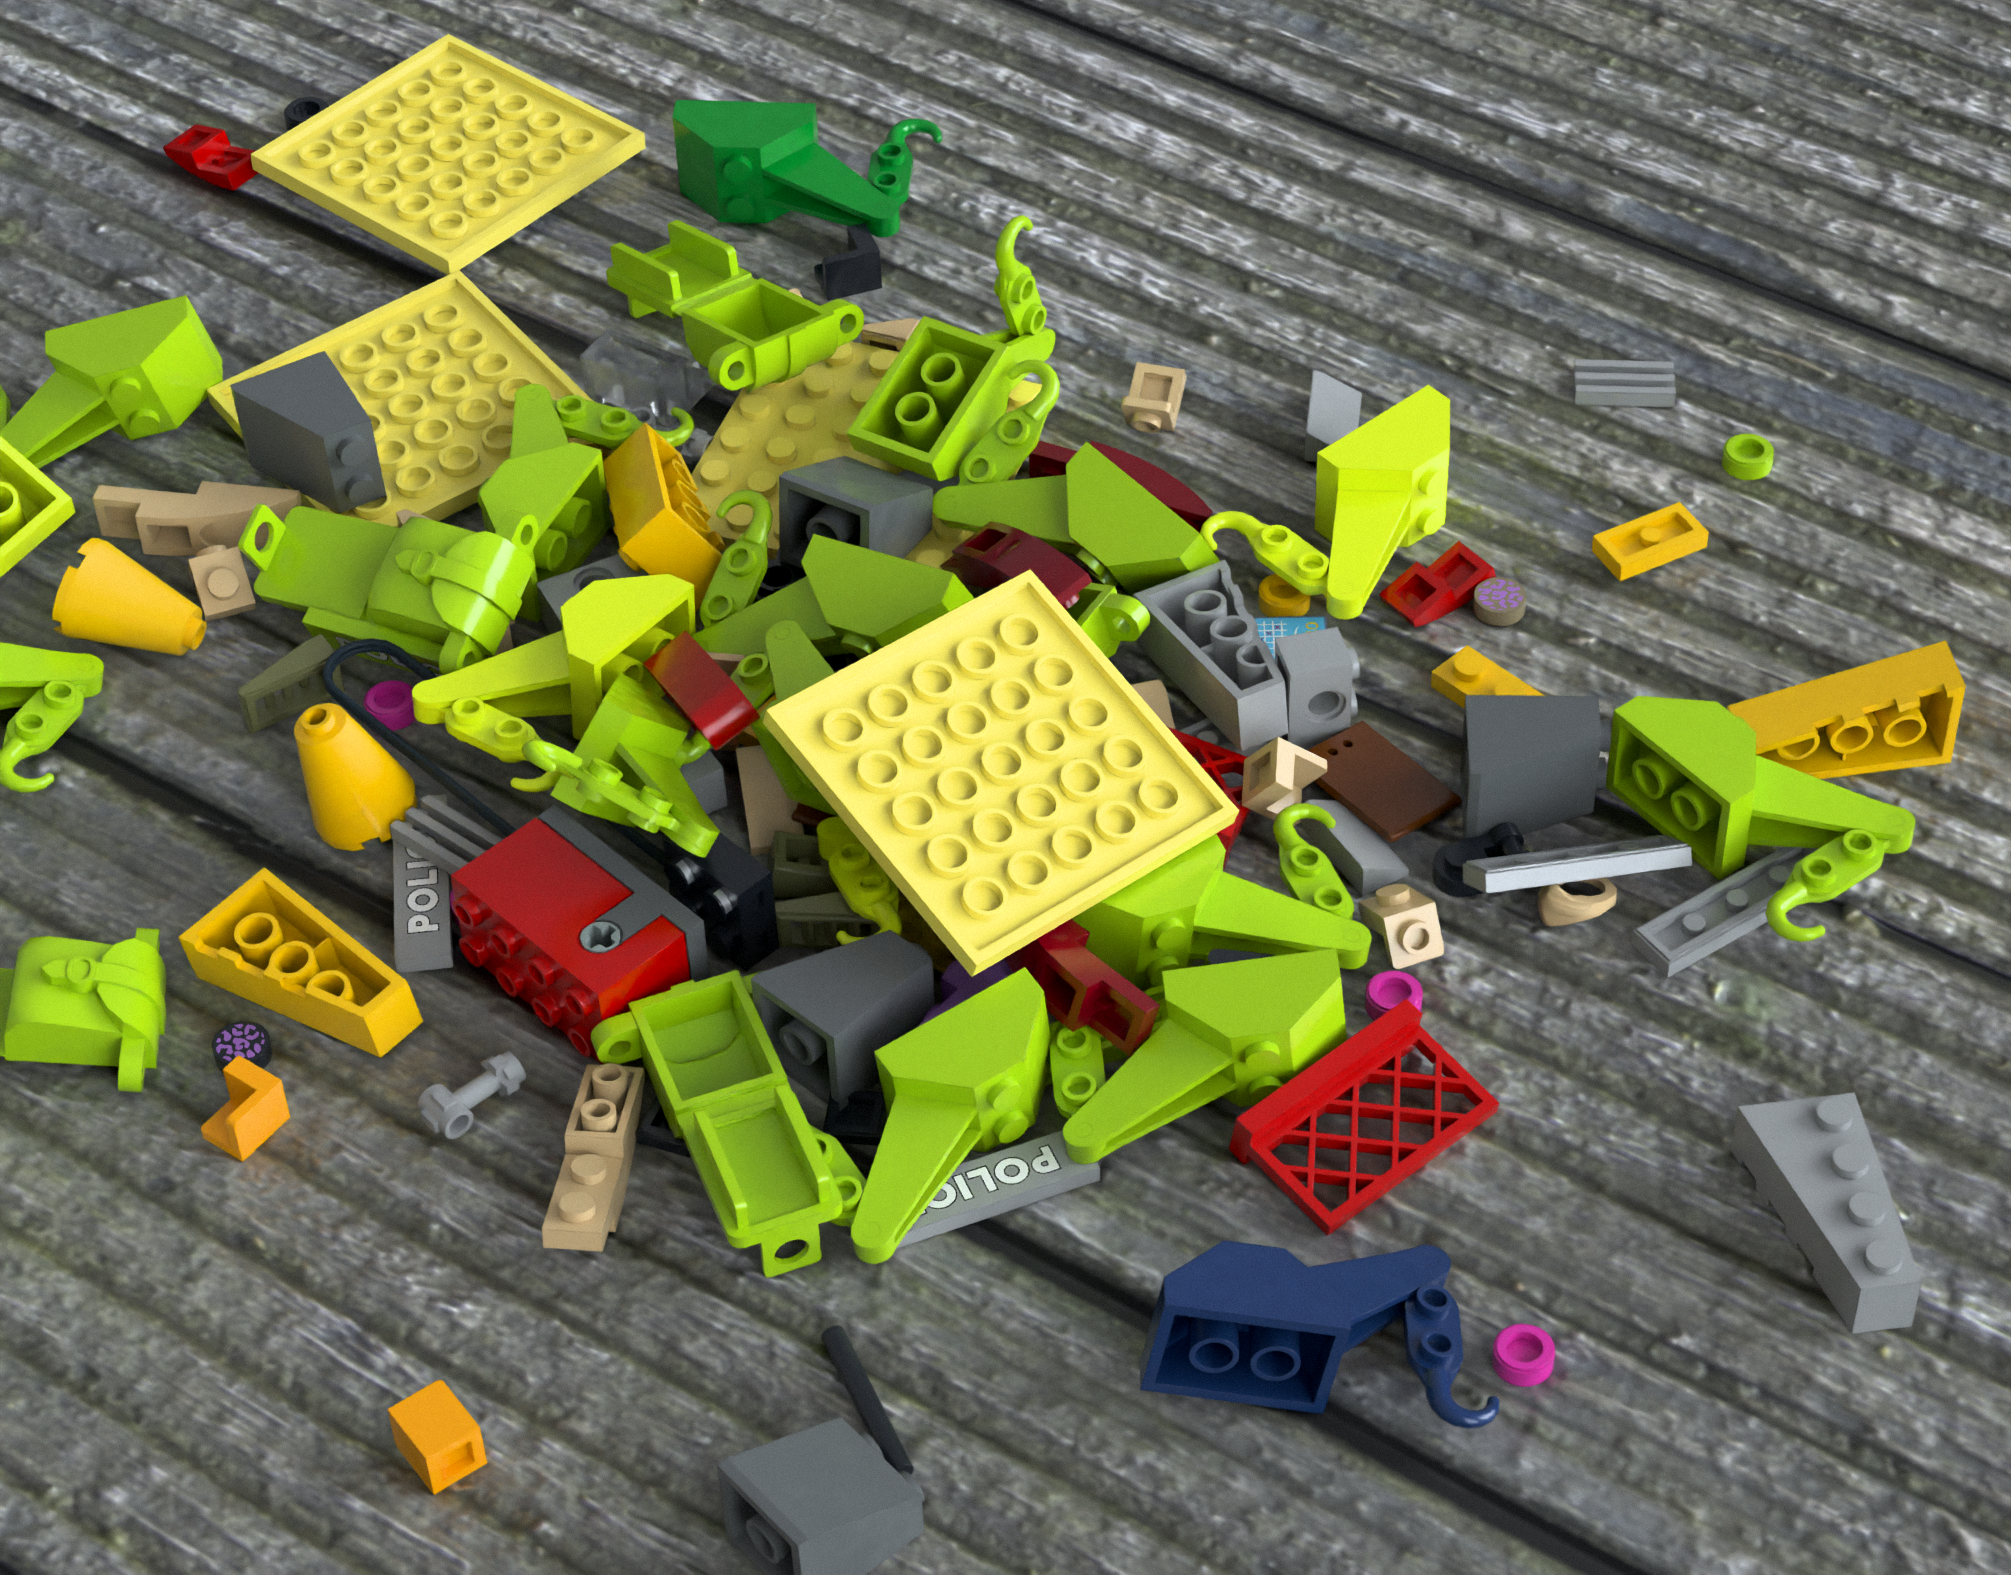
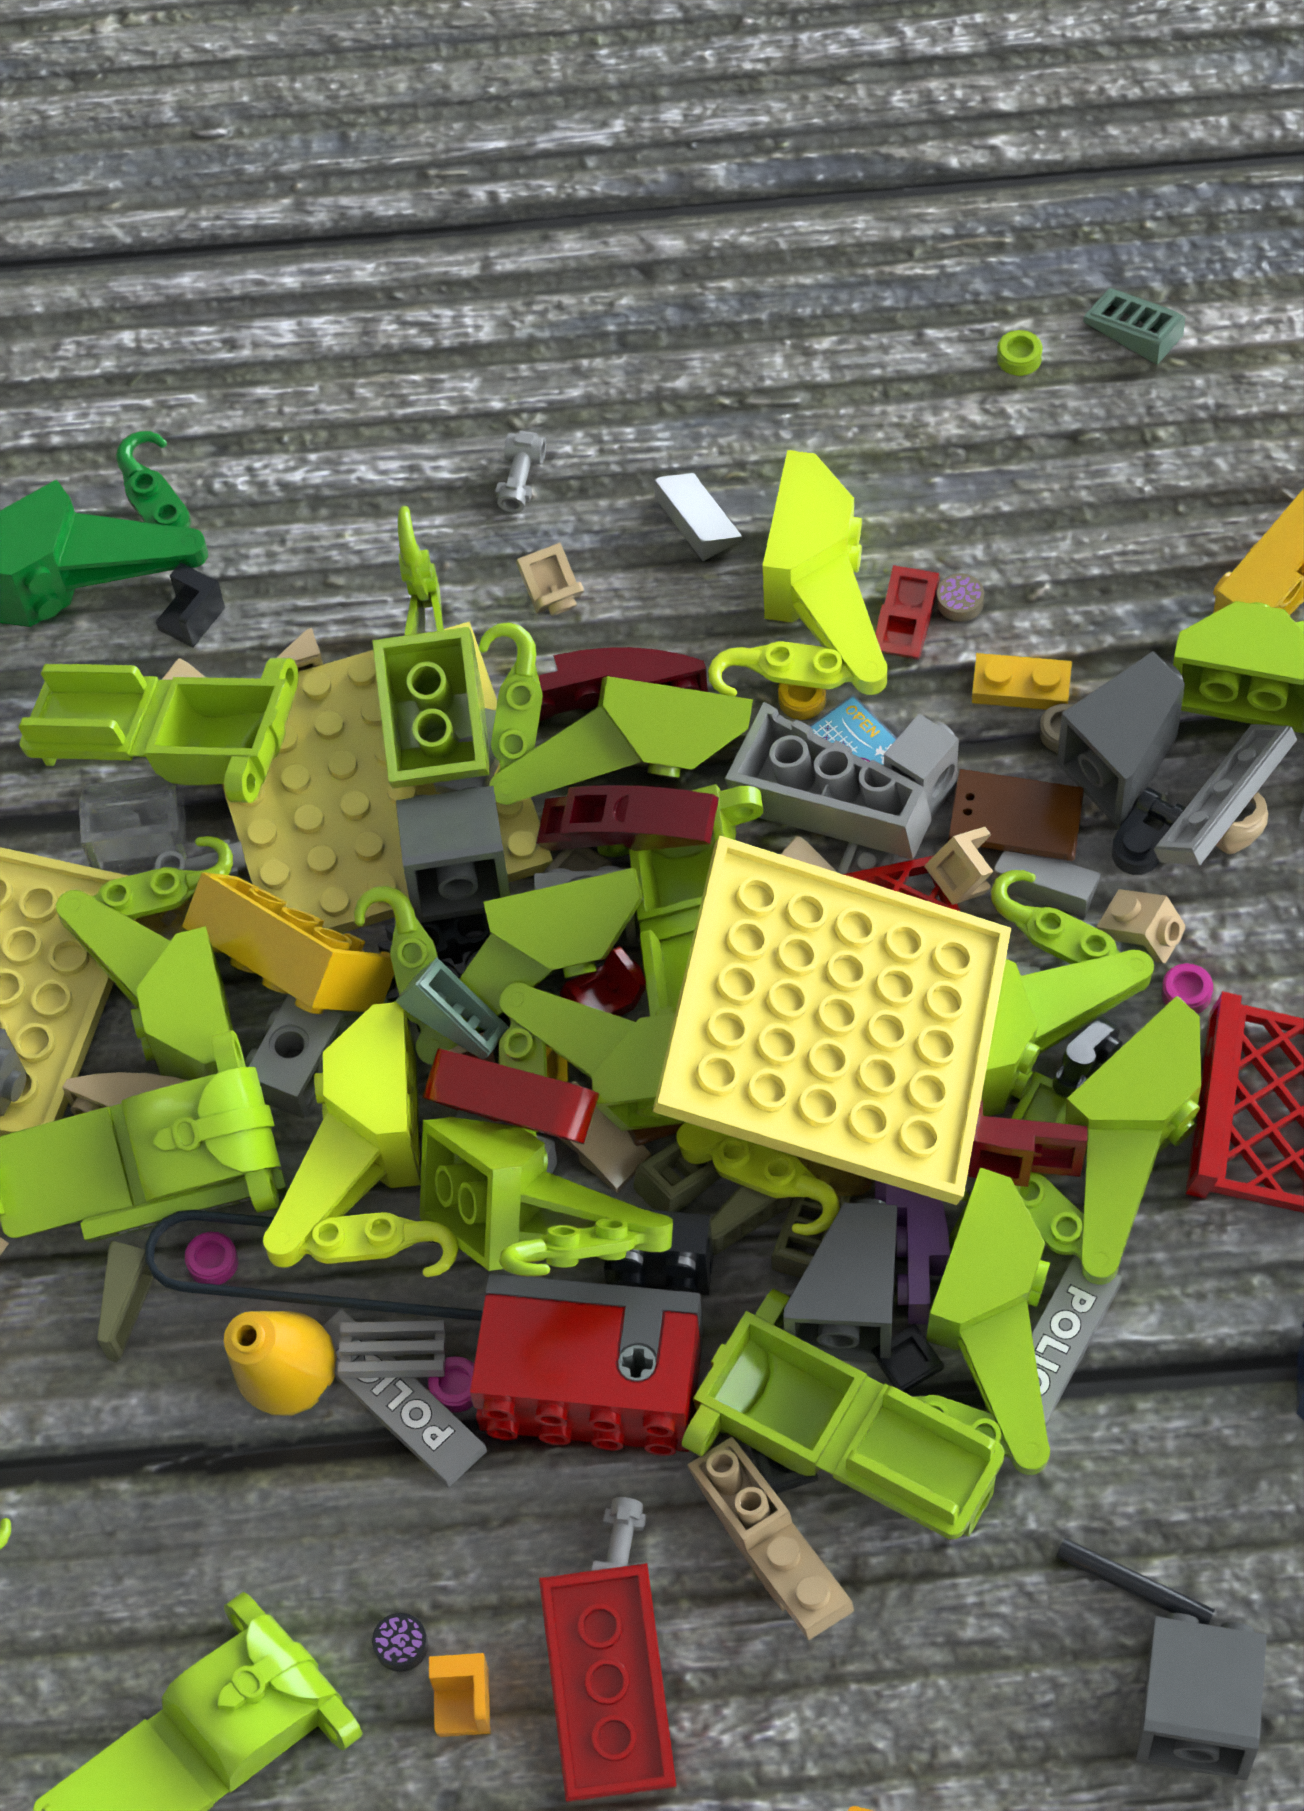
camera: 35 degrees left, 15 degrees up
yellow wedge [178,867,423,1058] -> none
light grey tile [1573,359,1676,407] -> none
yellow plate [1592,502,1709,581] -> none
none -> sand green slope [395,957,509,1060]
none -> light grey bar [495,431,546,513]
none -> red tile [539,1563,677,1803]
none -> sand green slope [1083,288,1186,365]

